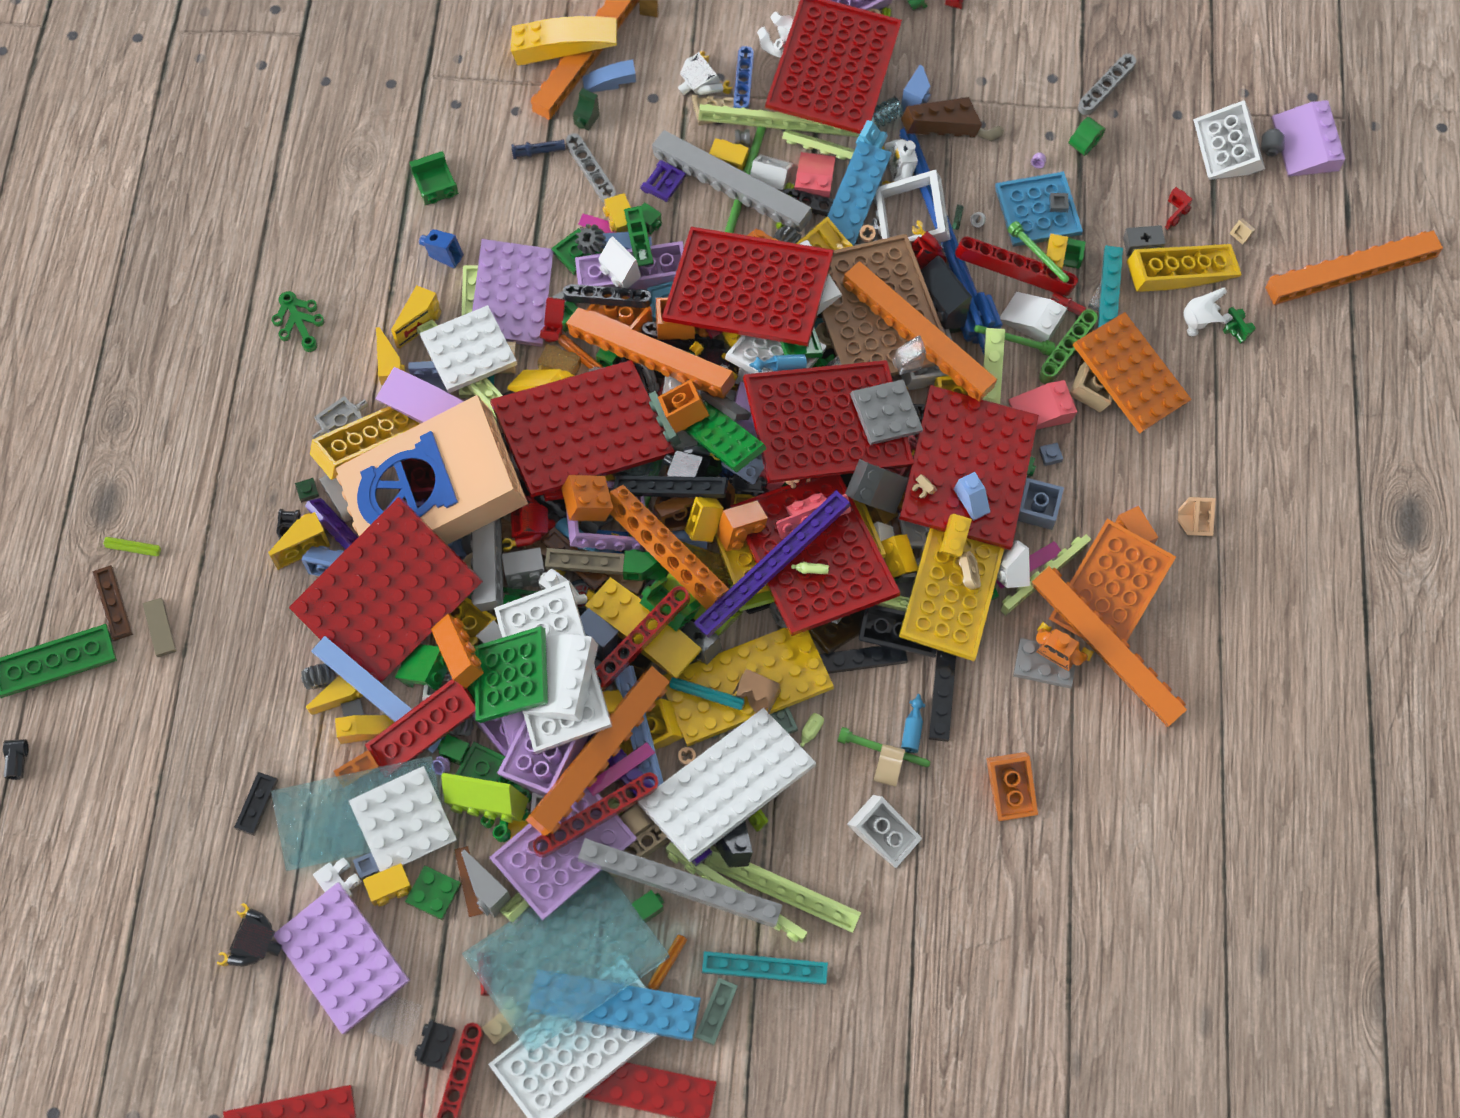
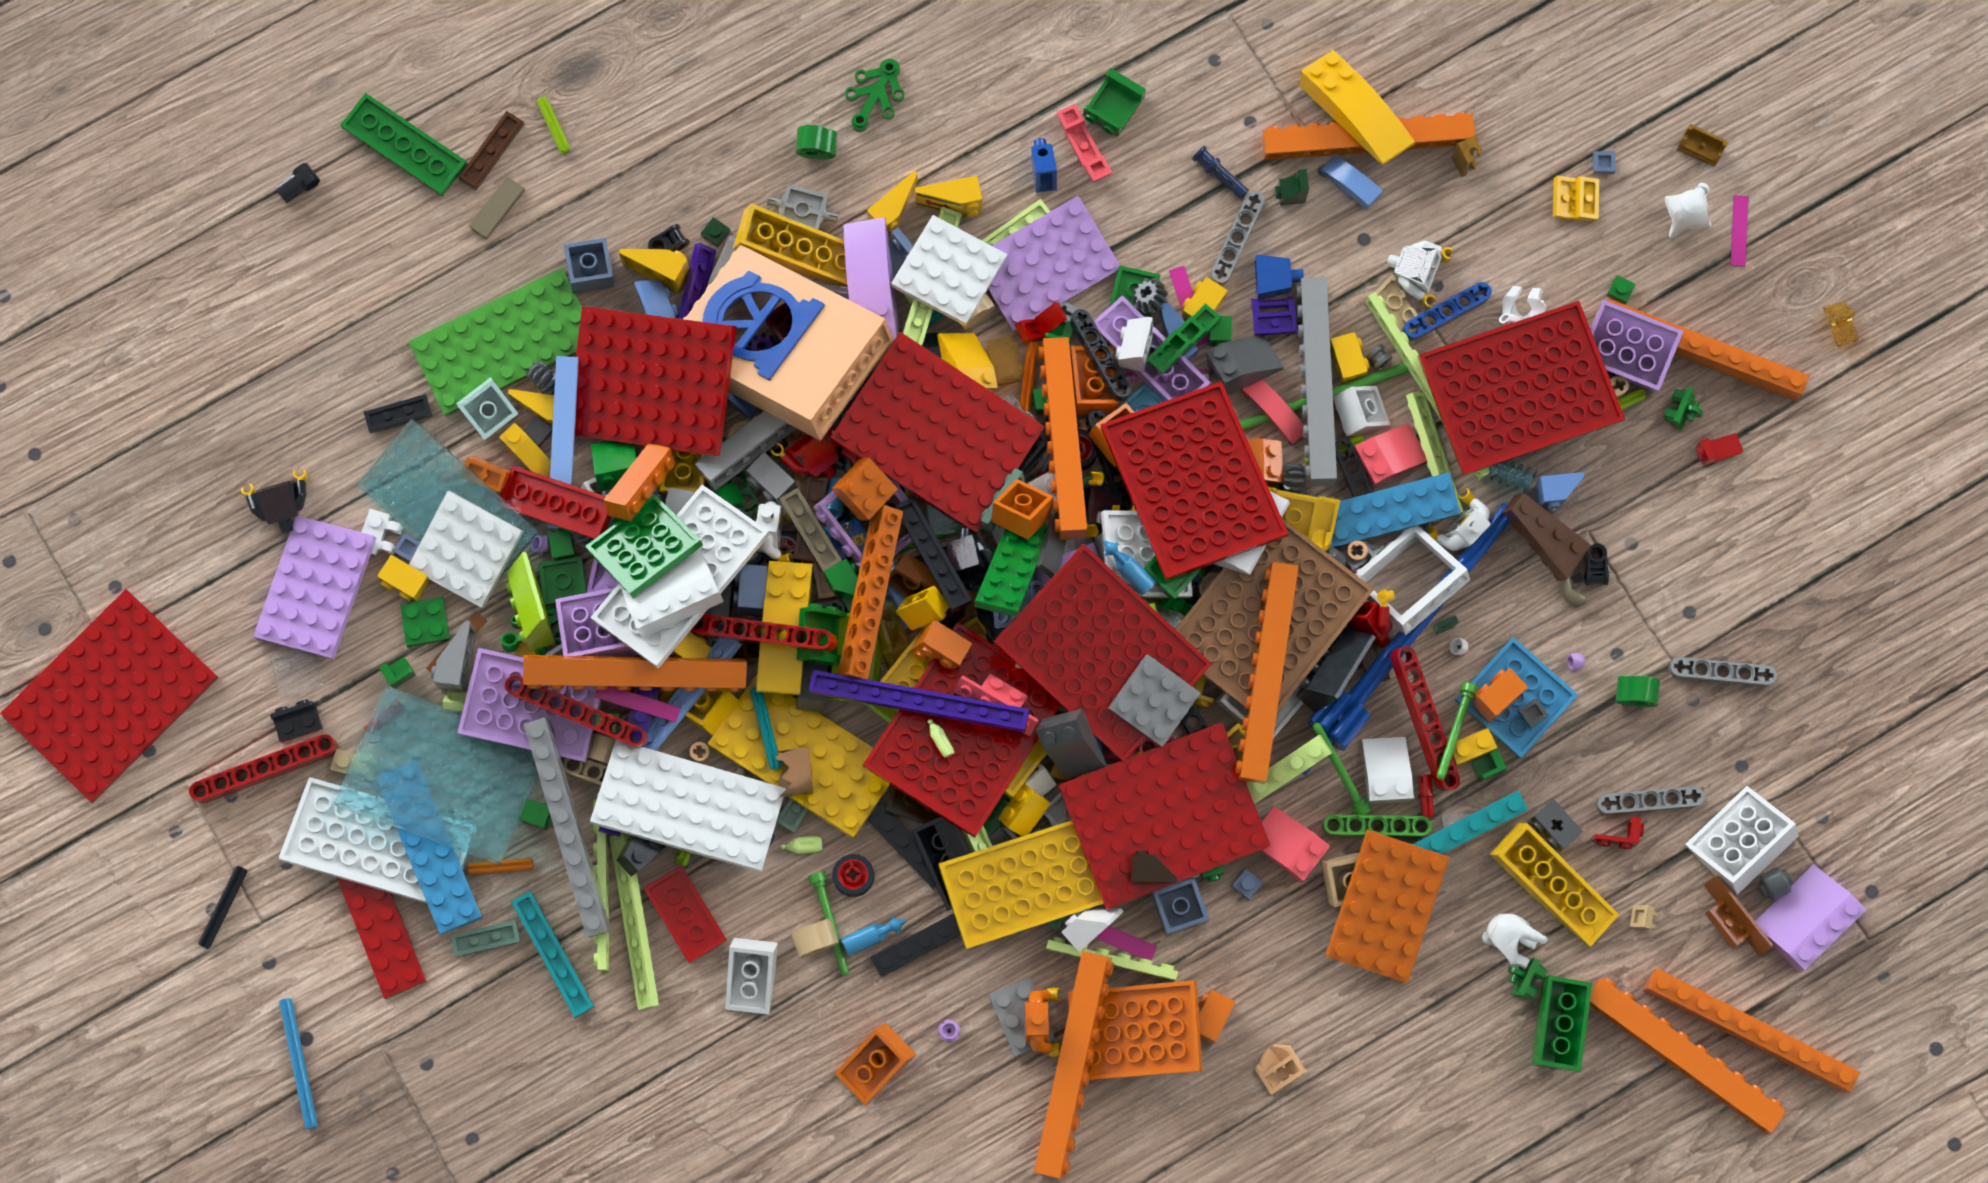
camera: 55 degrees right, 10 degrees up
medium azure brick [856,120,888,149] -> none
clear slope [893,336,926,375] -> none
tan tile [912,474,937,498] -> none
yellow brick [939,514,972,558] -> none
light blue slope [954,472,990,521] -> none
tan plate [959,551,981,590] -> none
none -> green panel [379,657,416,689]
none -> bright green plate [408,268,582,417]
none -> light aqua brick [456,377,518,440]
none -> sand blue brick [564,238,614,293]
none -> red plate [644,865,727,964]
none -> green piece [796,125,837,159]
none -> wheel [832,854,874,897]
none -> lavender plate [938,1020,960,1041]
none -> coral slope [1056,104,1112,183]
none -> dark brown slope [1130,851,1177,883]
none -> dark grey slope [1206,336,1284,395]
none -> coral slope [1240,380,1303,446]
none -> blue torso [1254,255,1304,300]
none -> orange brick [1472,668,1528,723]
none -> green slope [1531,975,1593,1072]
none -> black piece [1584,543,1609,585]
none -> light grey beam [1596,786,1705,815]
none -> orange brick [1643,968,1860,1094]
none -> dark orange bracket [1705,875,1774,955]

